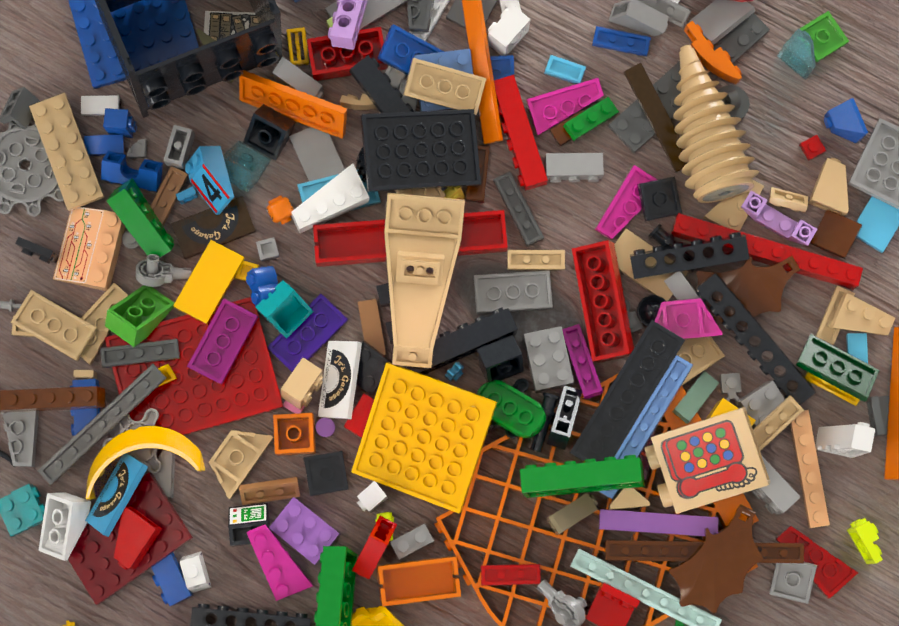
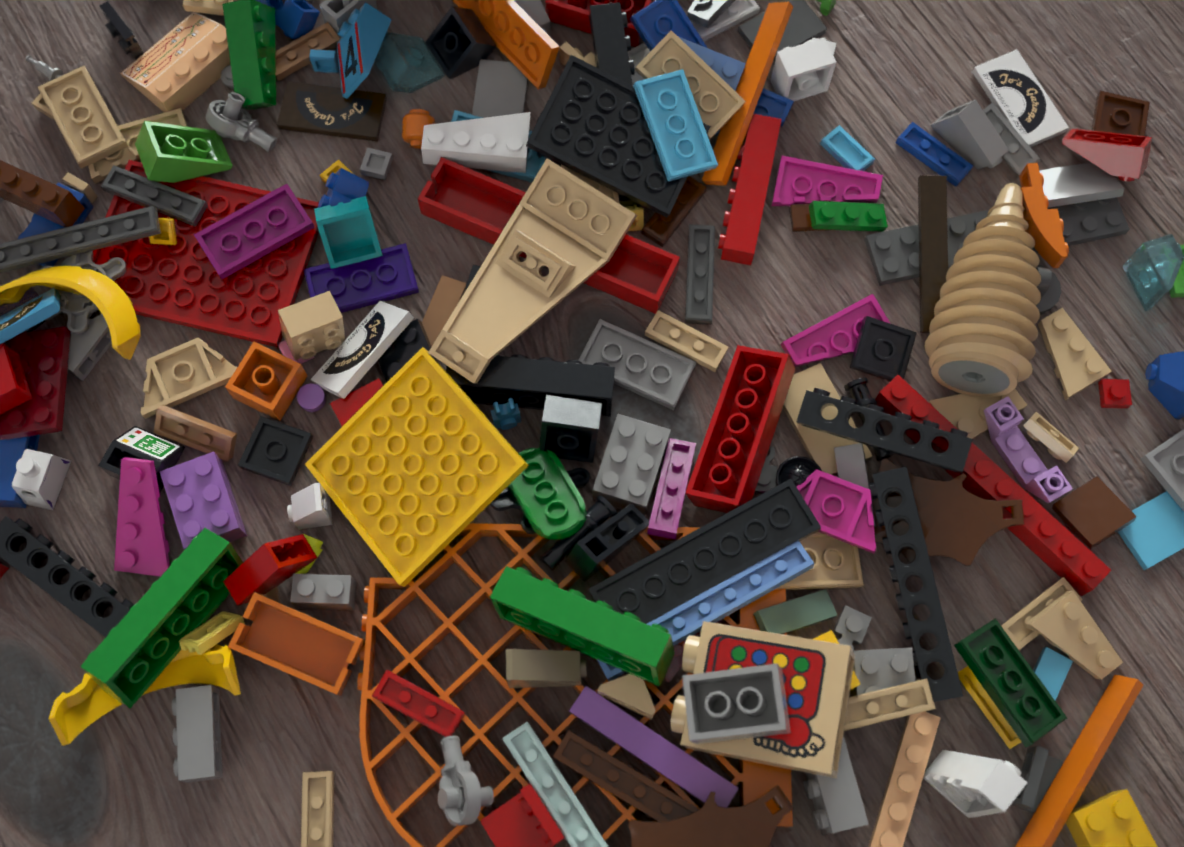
camera: 30 degrees right, 10 degrees down
yellow tile [173,240,245,325] -> none
light grey brick [545,153,604,183] -> none
tan slope [808,158,849,216] -> none
none -> light yellow tile [179,611,245,655]
none -> medium azure tile [633,69,718,182]
none -> light grey brick [682,664,791,744]
none -> tan wing [1038,308,1112,401]

